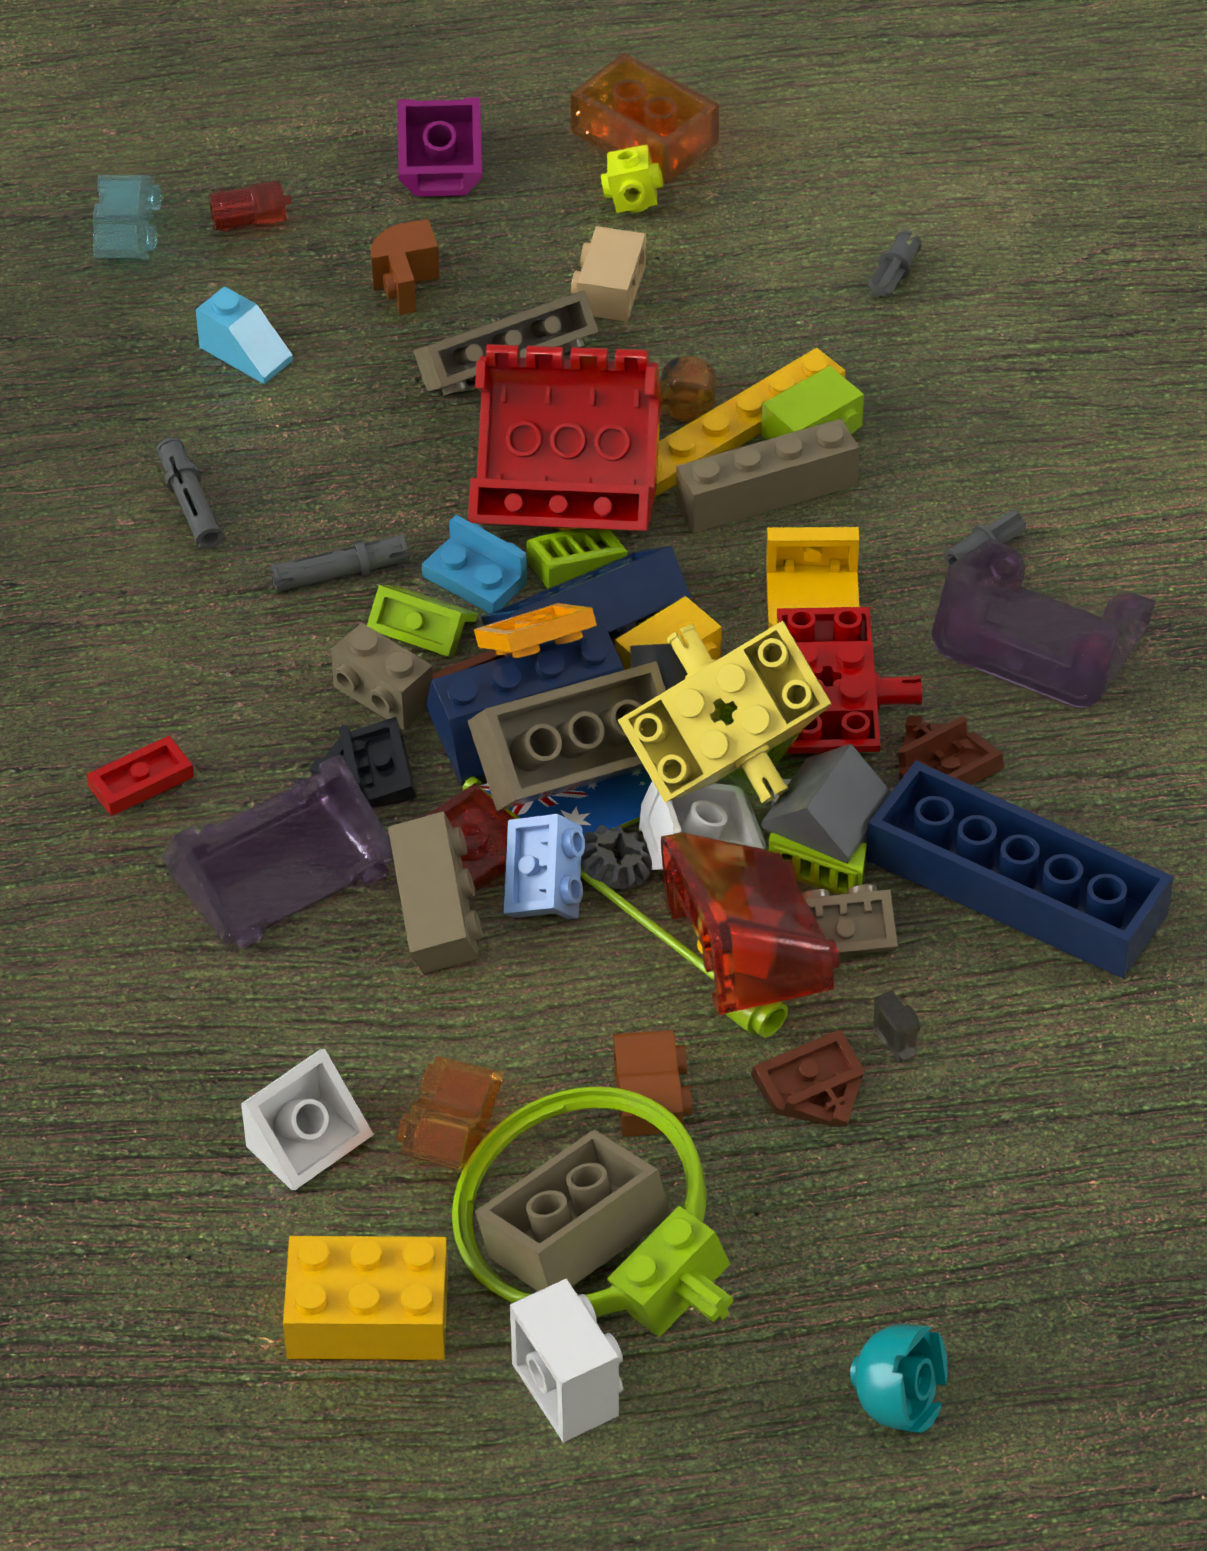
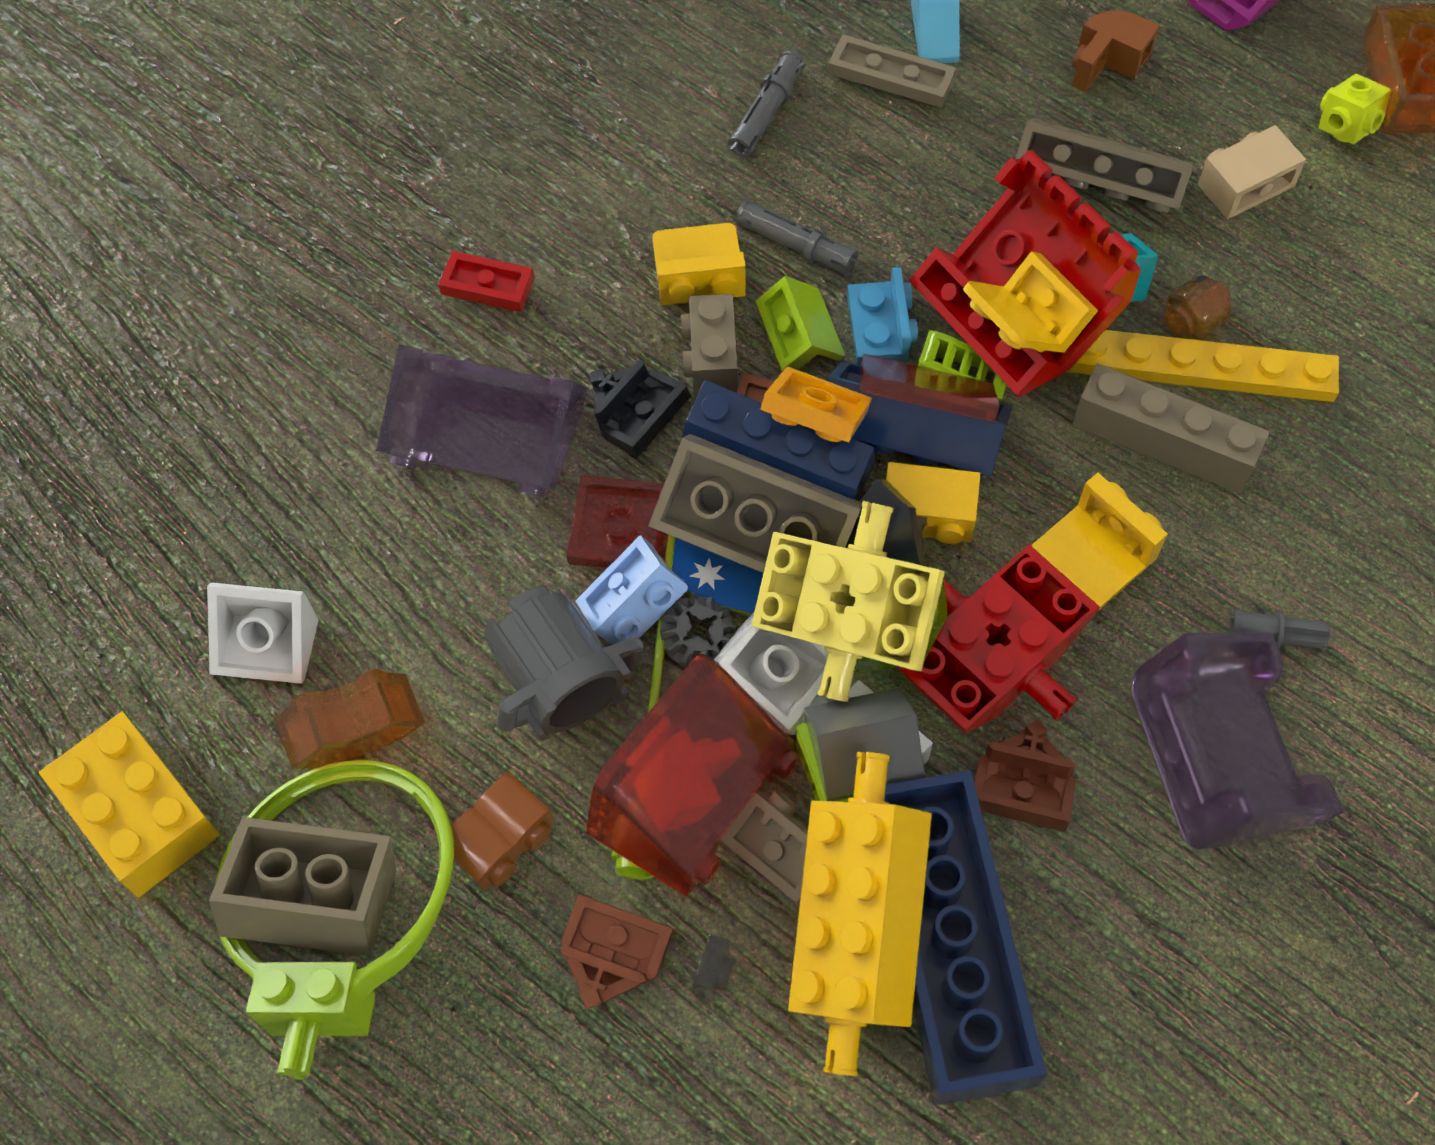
camera: 50 degrees right, 15 degrees up
dark tan brick [388,811,483,974] -> none
white brick [510,1279,623,1443] -> none
lime brick [761,366,864,440] -> none
none -> dark grey container [485,586,643,741]
none -> yellow bracket [652,223,746,306]
none -> yellow brick [788,752,932,1076]
none -> dark tan plate [828,34,957,108]
none -> clear red tile [859,354,1000,421]
none -> yellow bracket [963,251,1098,353]

